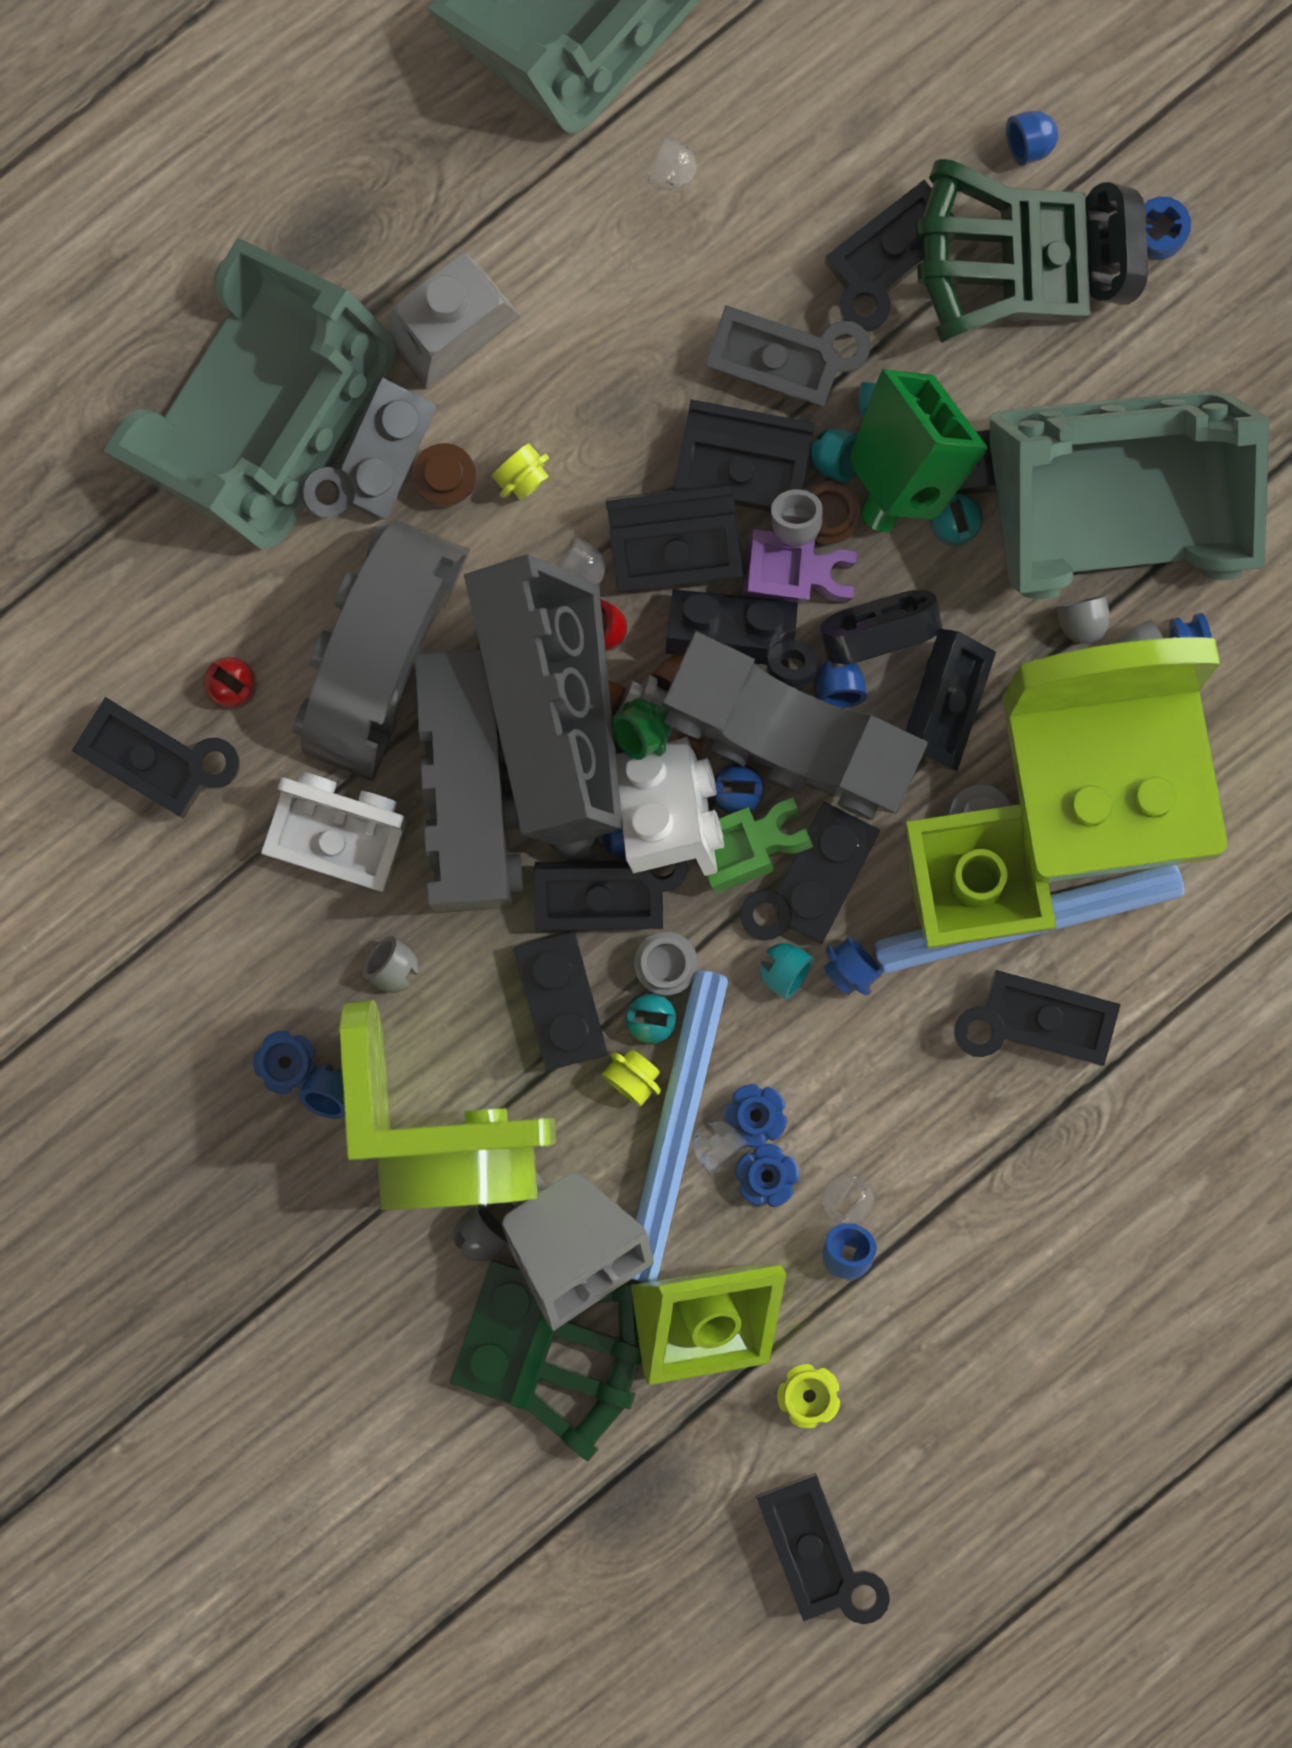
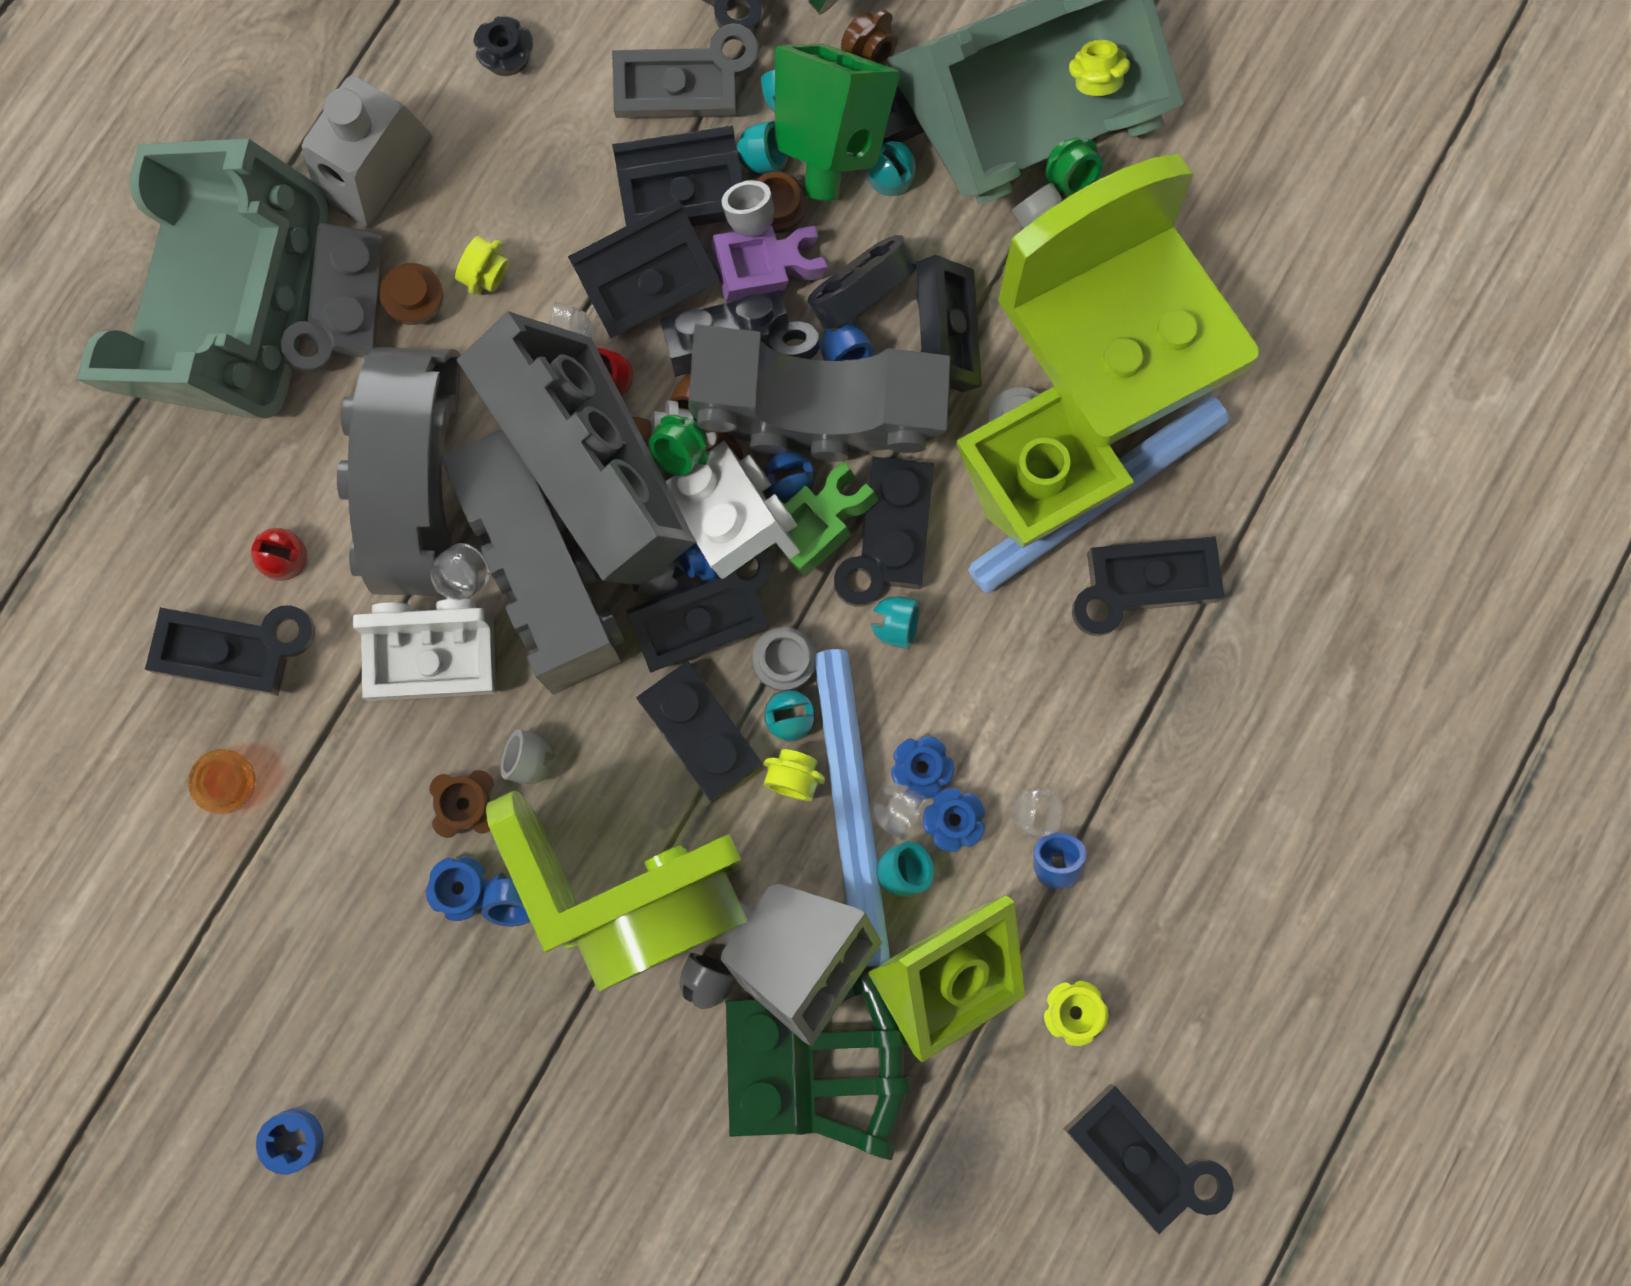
camera: 30 degrees left, 5 degrees down
blue plate [824,937,882,996] -> none
none -> clear orange plate [188,749,256,814]
none -> blue bush [255,1109,324,1175]
none -> reddish brown plate [429,770,494,838]
none -> clear hinge [430,543,490,601]
none -> black plate [473,15,533,76]
none -> reddish brown plate [841,10,898,66]
none -> teal hinge [877,841,934,897]
none -> green plate [1045,138,1103,196]
none -> neon yellow plate [1069,40,1130,96]

